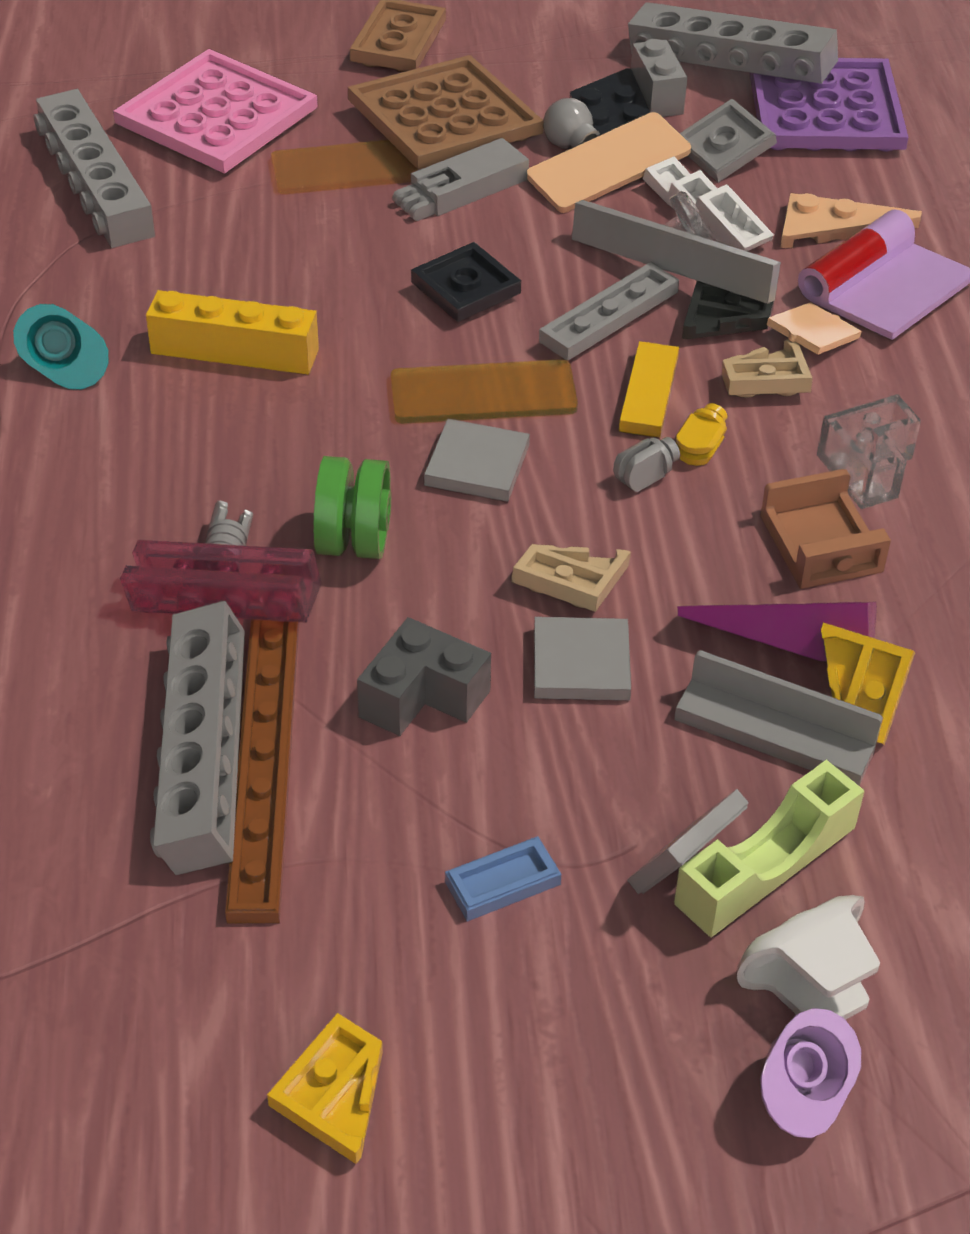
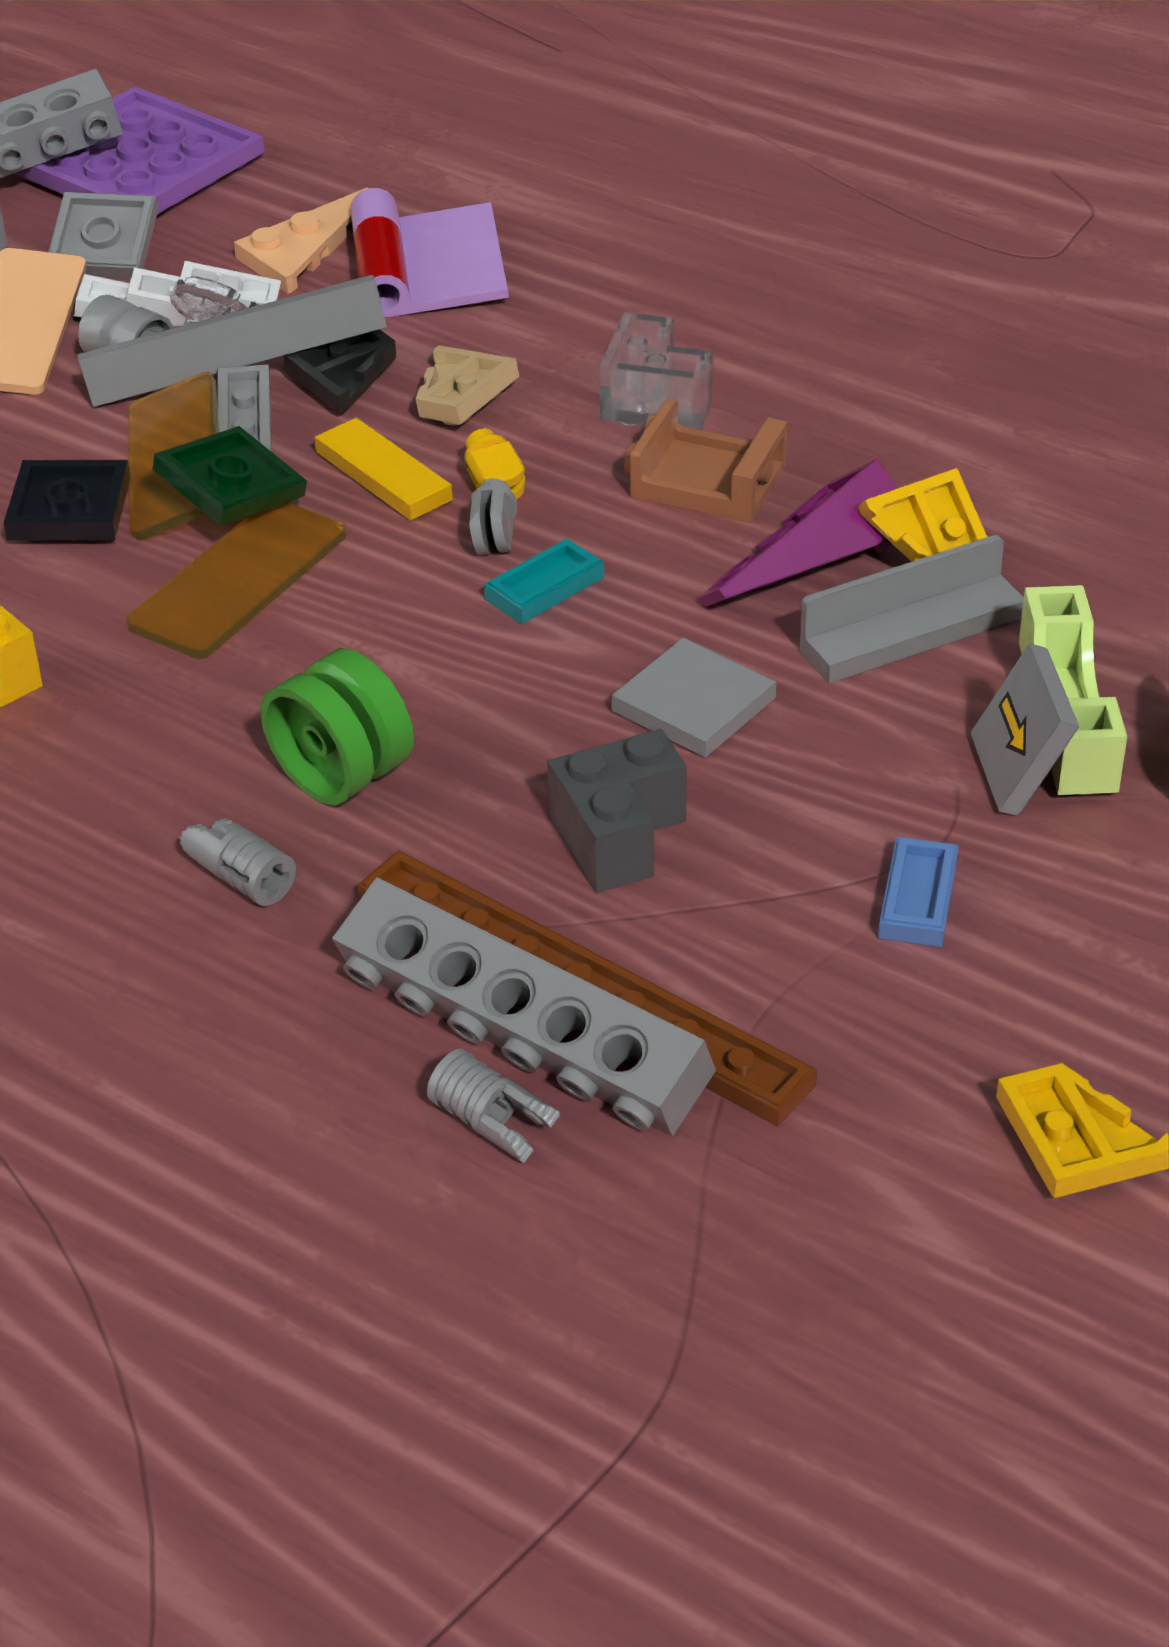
camera: 50 degrees left, 5 degrees down
clear pink brick [120,540,322,623] -> none
light grey tile [424,419,530,502] -> none
tan wing [511,544,631,612] -> none
light nougat piece [767,302,862,355] -> none
none -> light grey wheel [78,294,174,352]
none -> clear yellow piece [128,371,219,540]
none -> dark green tile [152,426,307,526]
none -> light grey hinge [427,1048,560,1163]
none -> teal tile [484,538,604,624]

